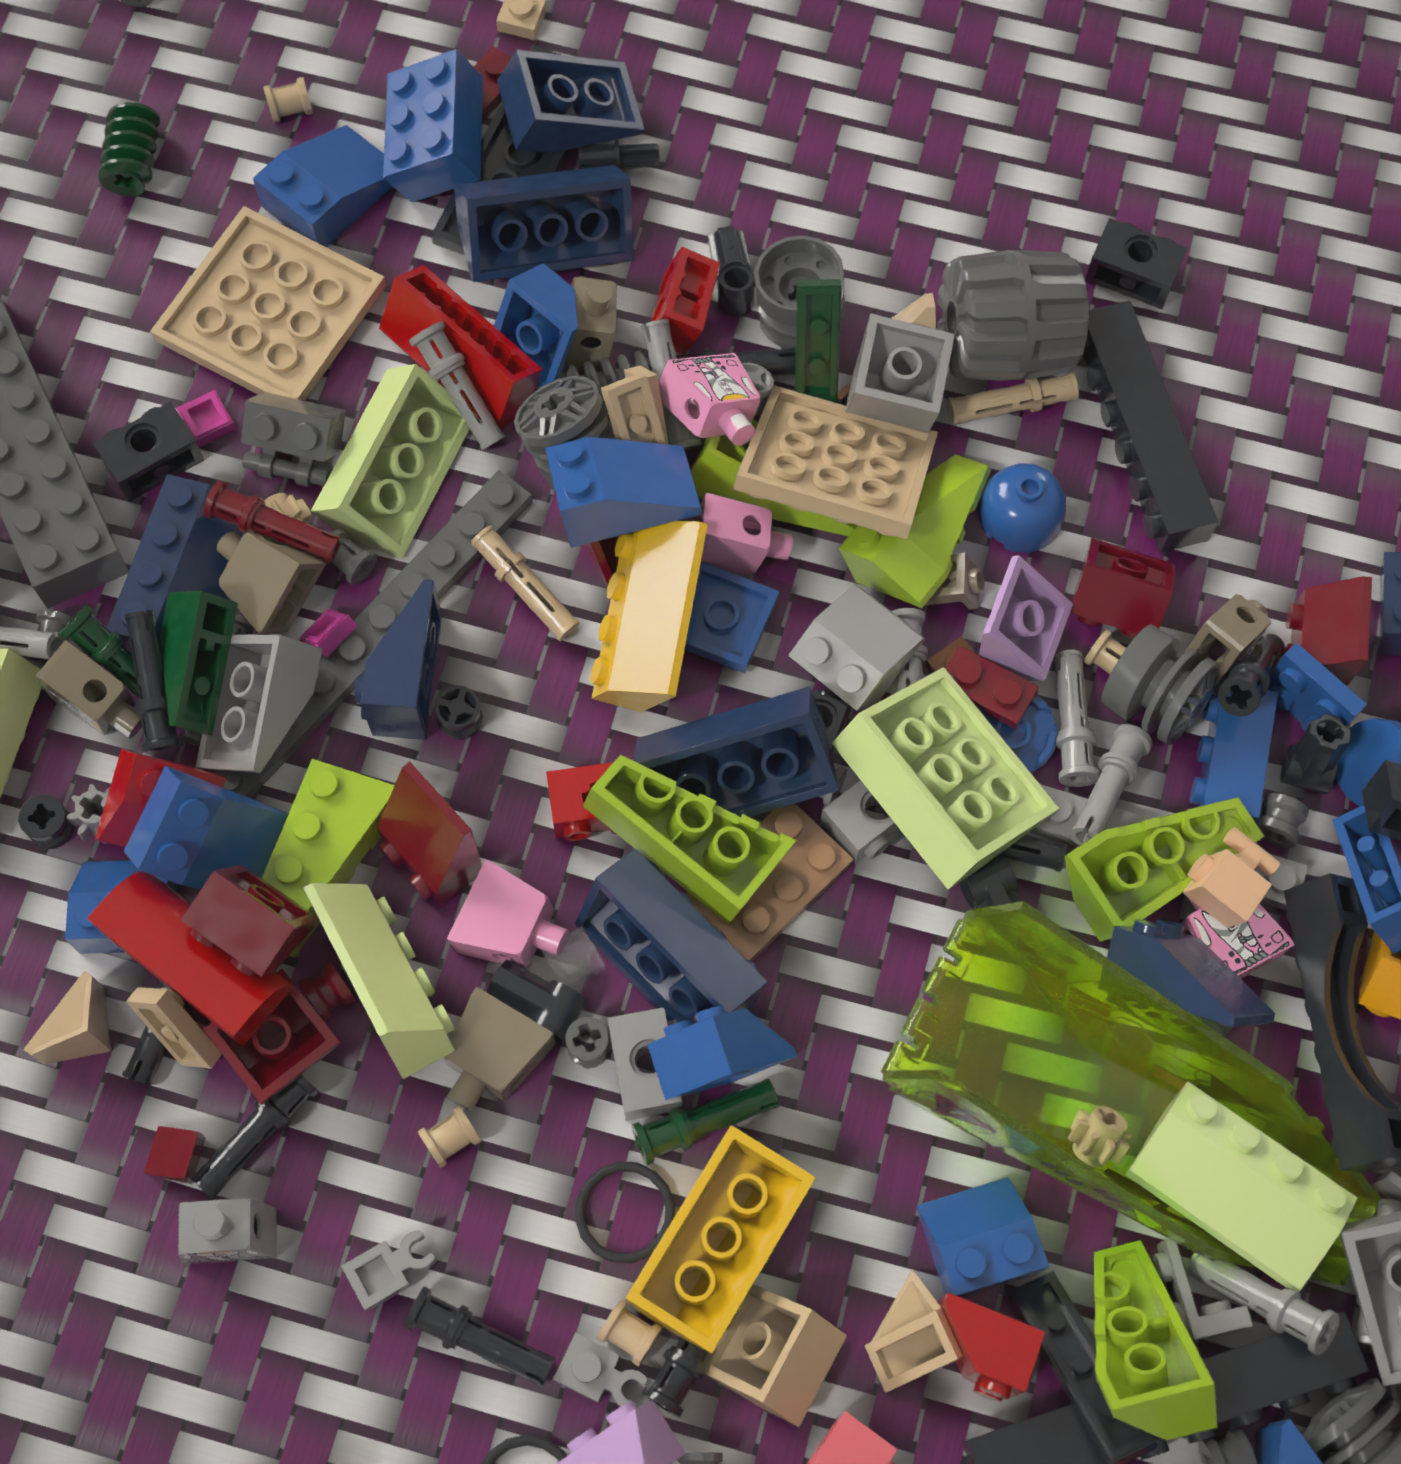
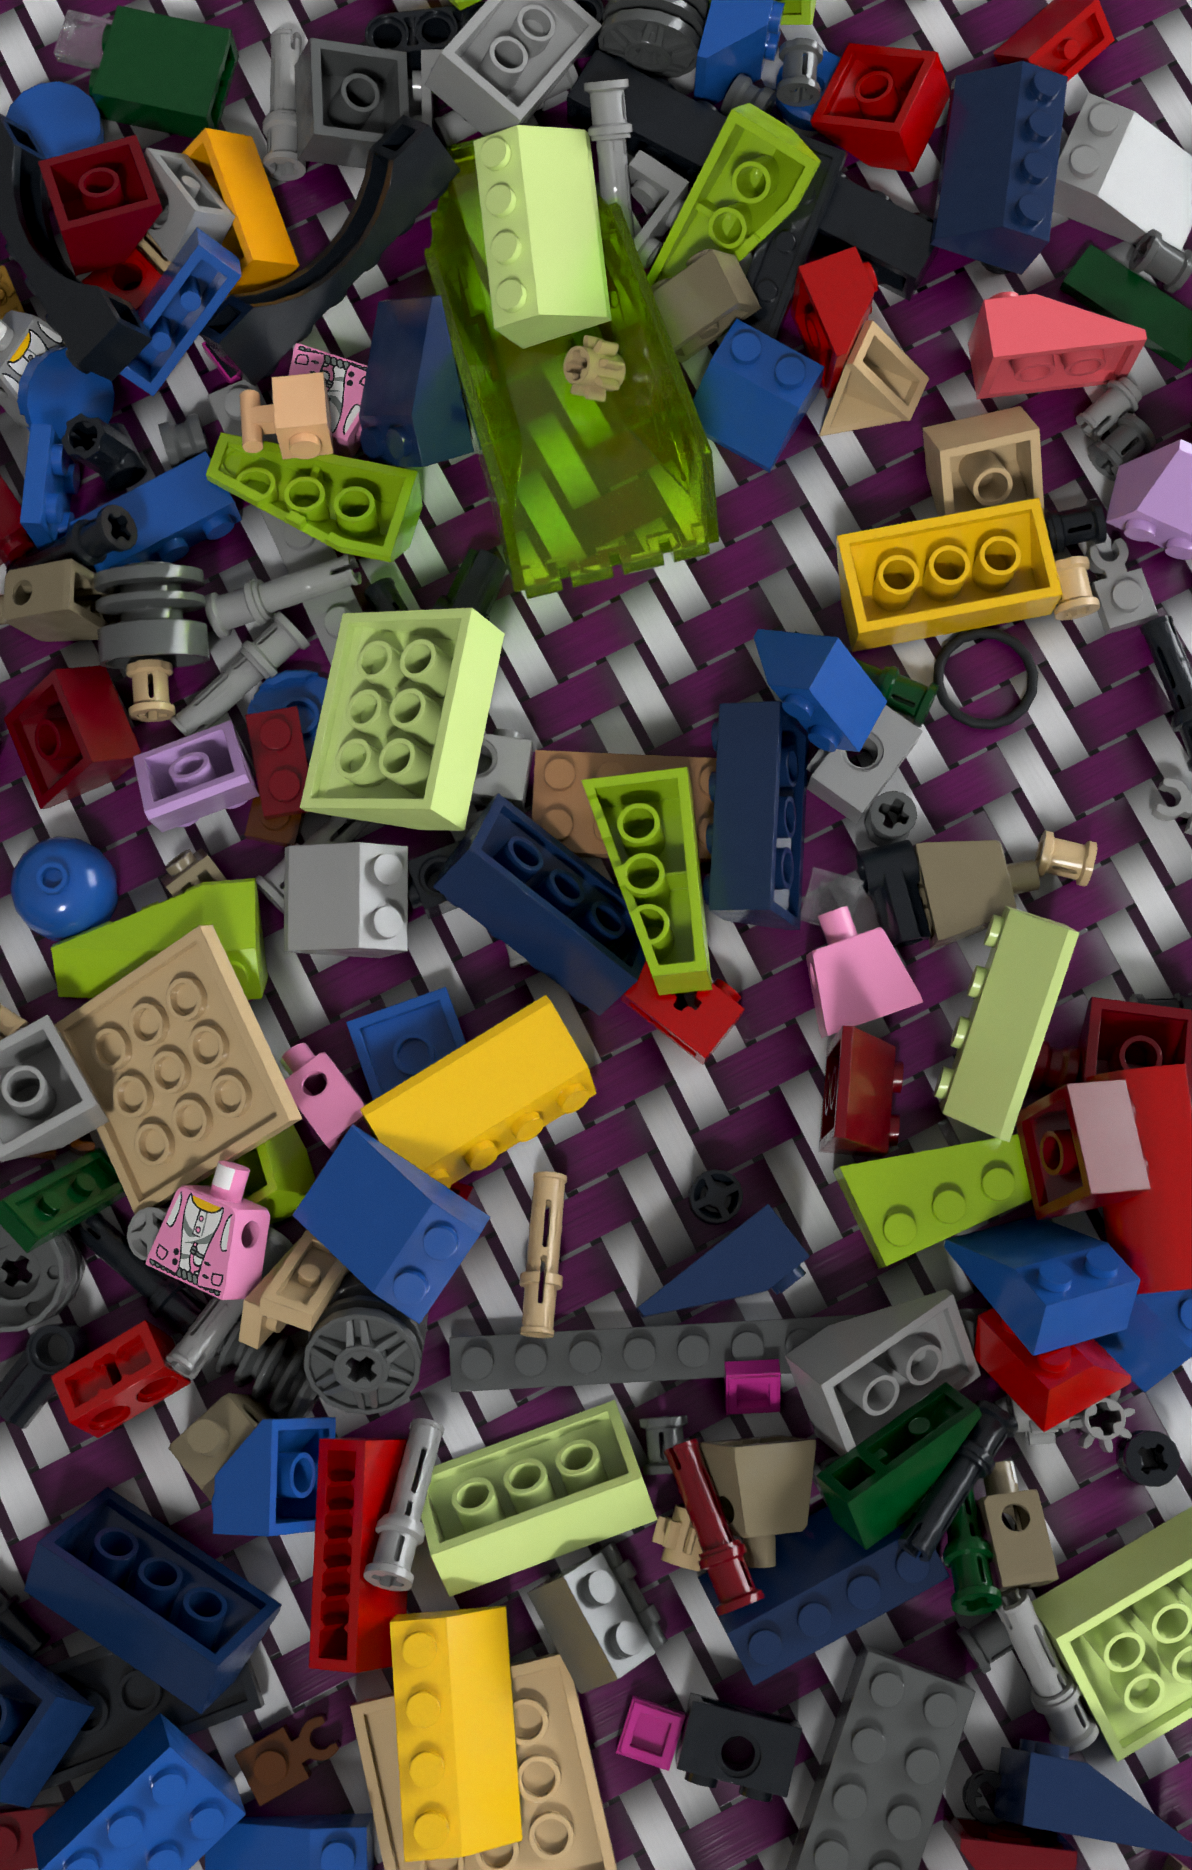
camera: 130 degrees left, 10 degrees up
none -> reddish brown plate [234,1713,341,1806]
none -> yellow slope [390,1605,523,1862]
none -> dark tan brick [634,249,761,363]

